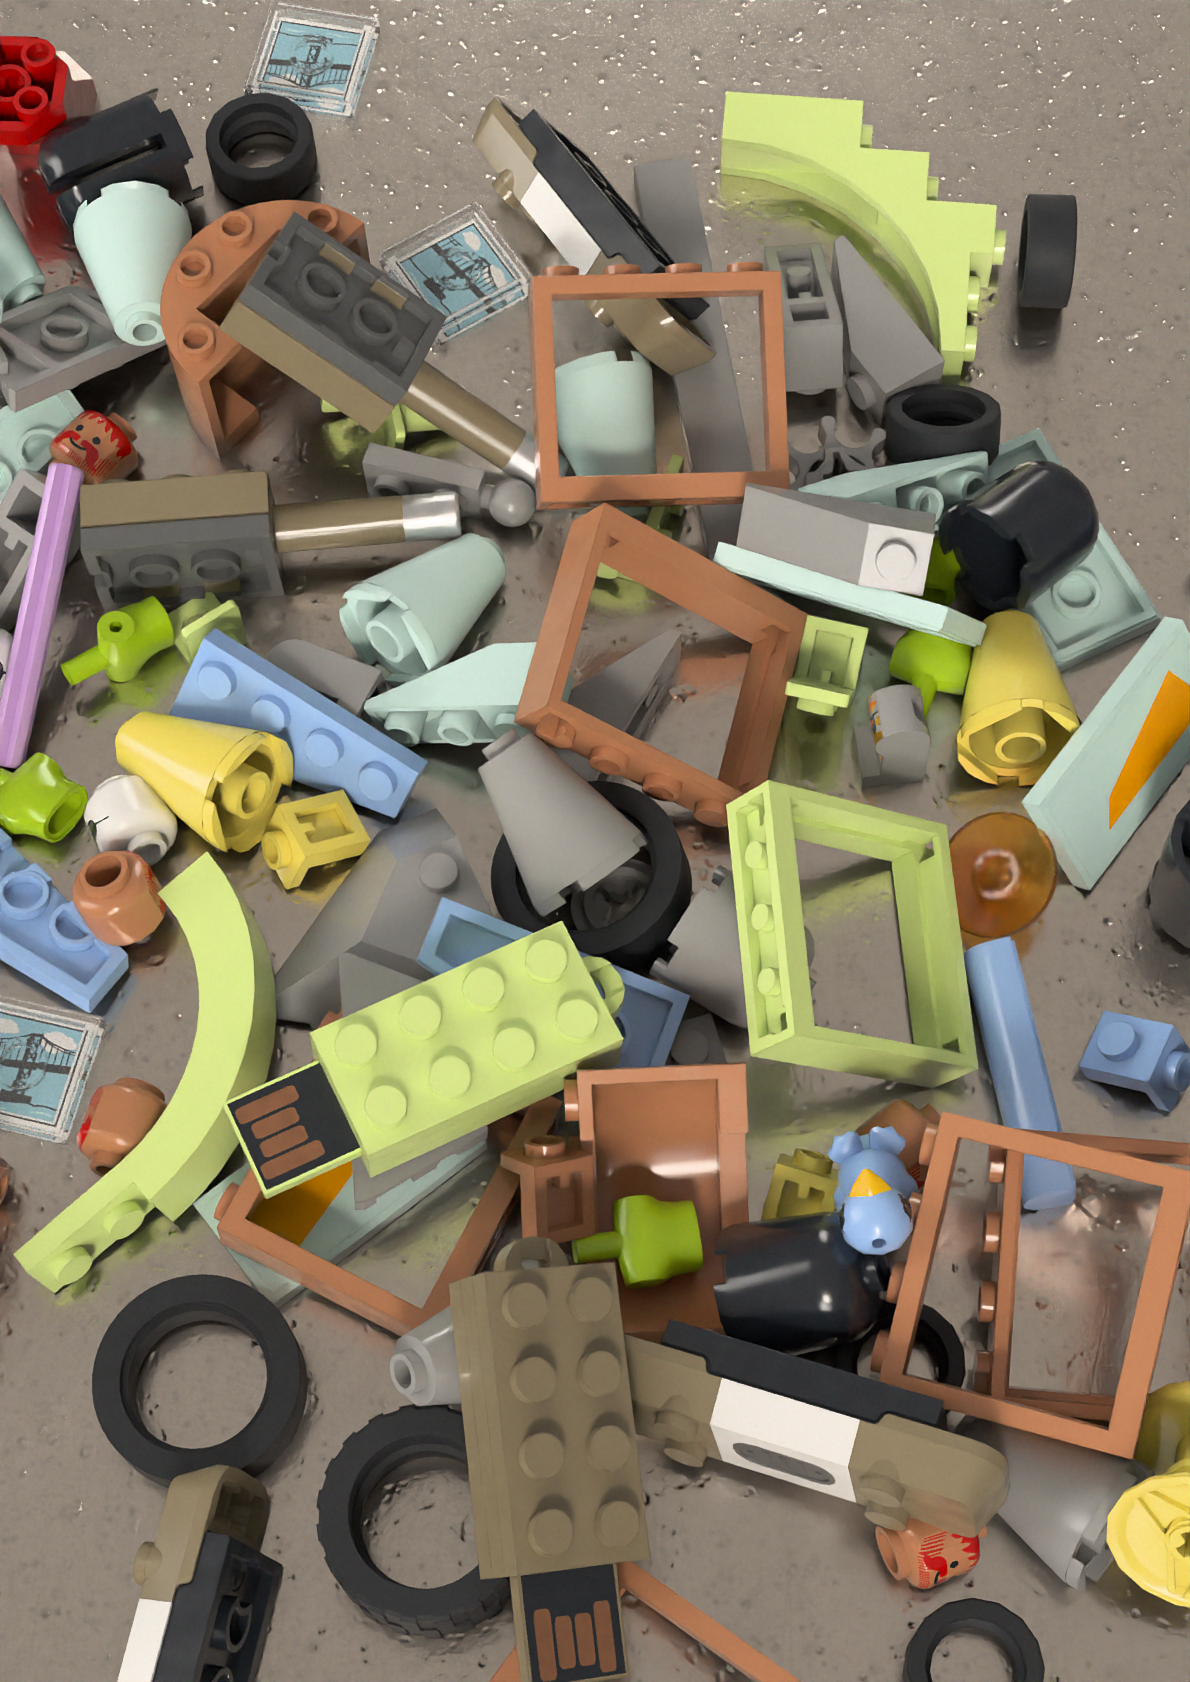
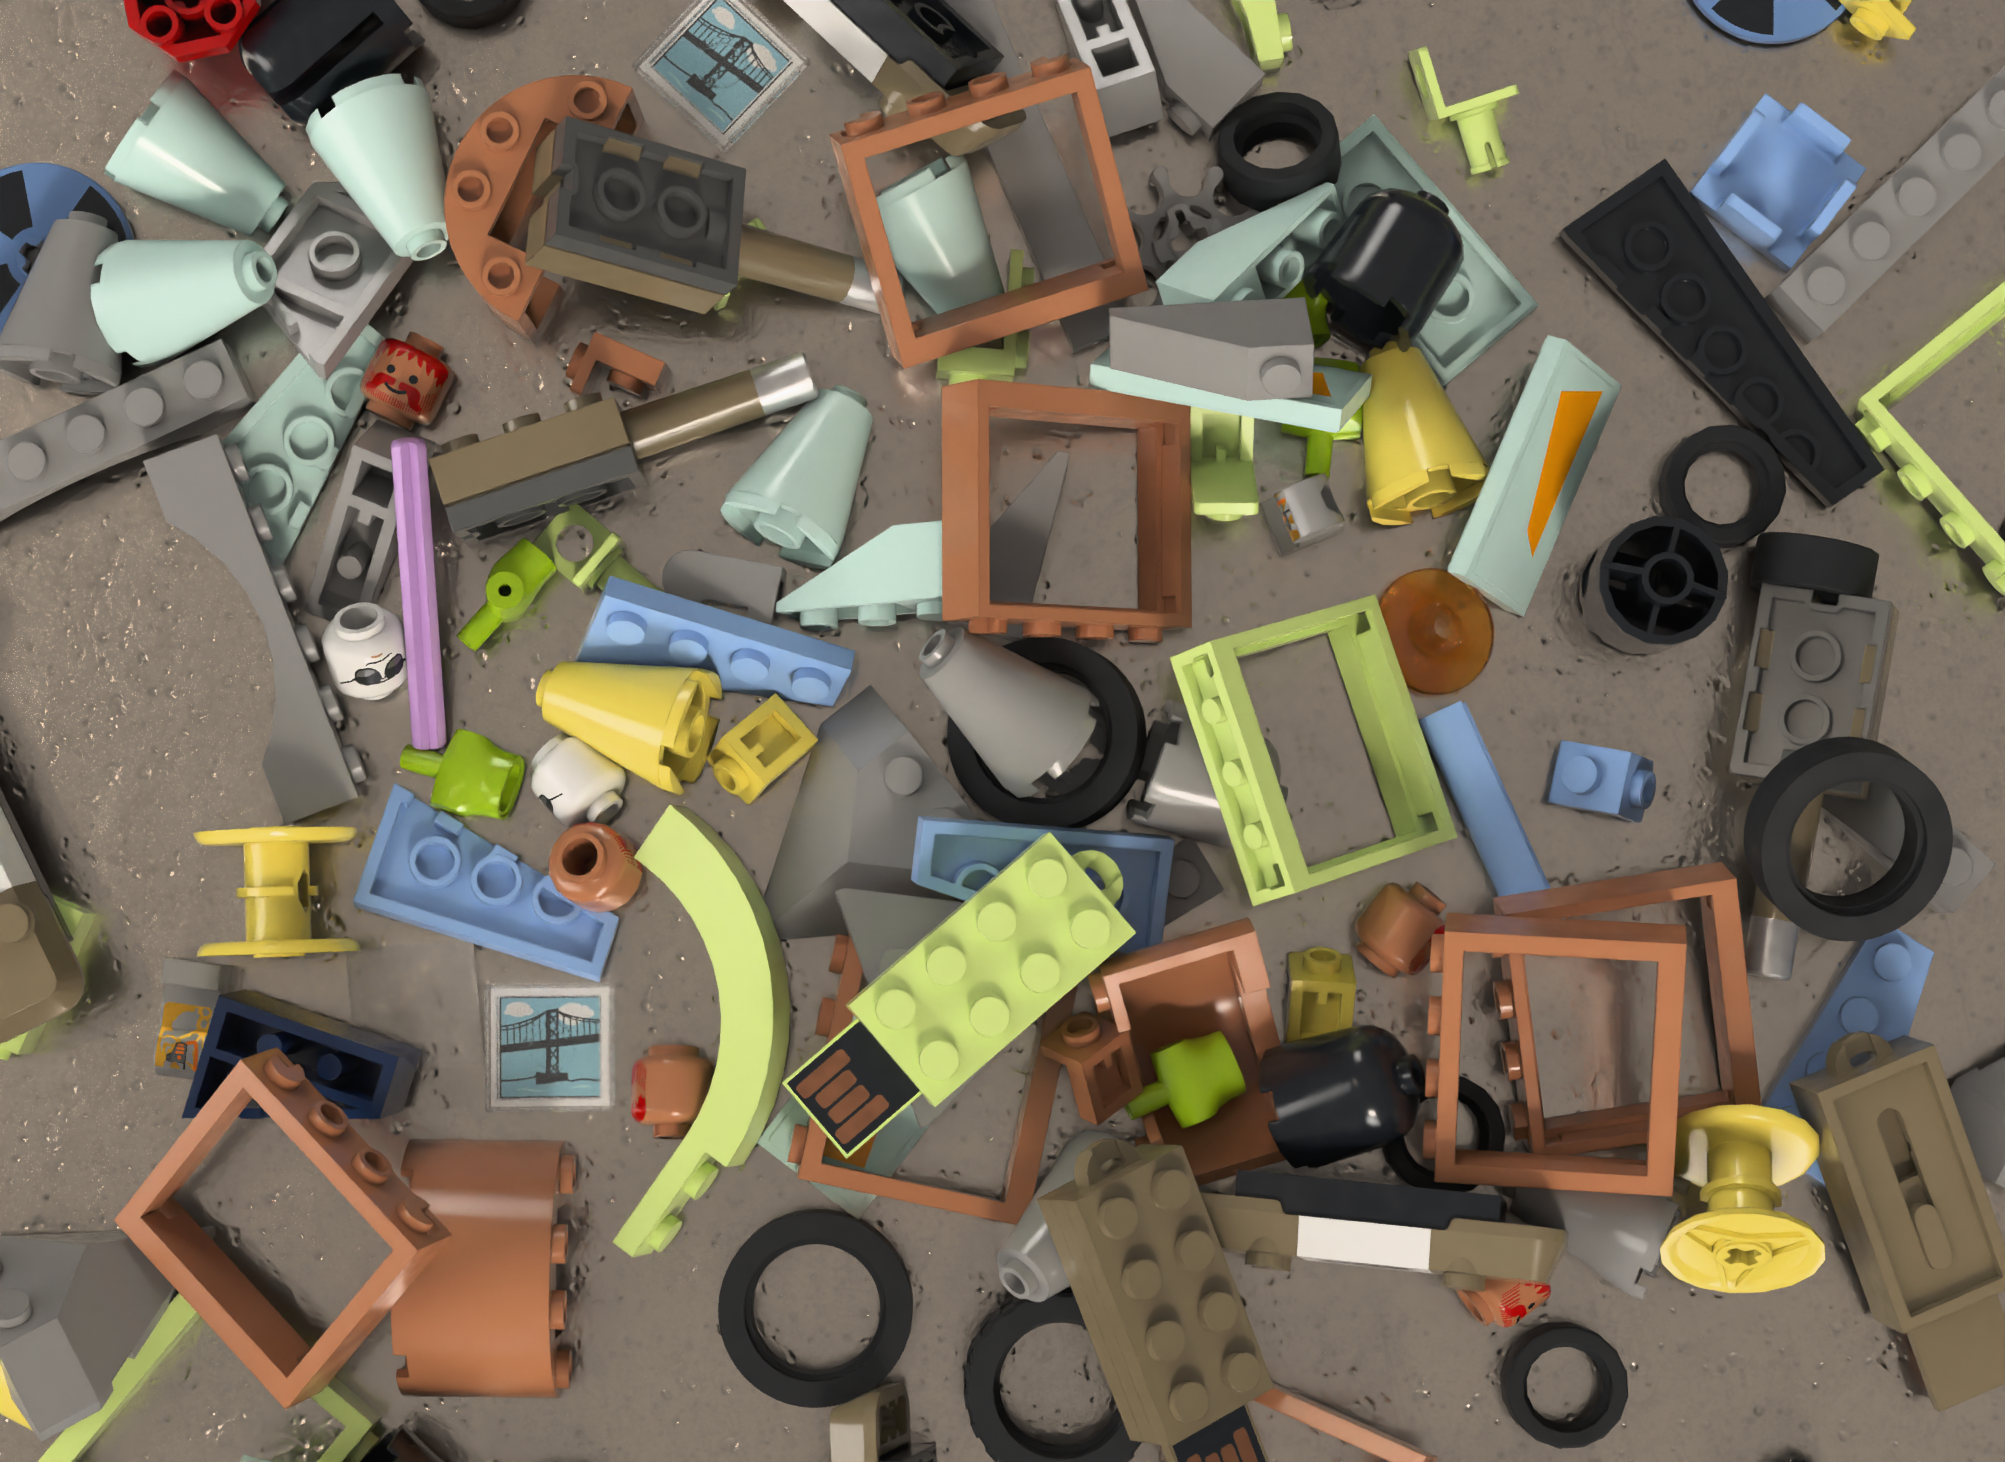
camera: 25 degrees left, 20 degrees up
light grey plate [362,442,536,527] -> none
light blue animal [827,1126,919,1255] -> none
none -> nougat bracket [566,332,670,397]
none -> yellowish green bracket [1408,46,1519,175]

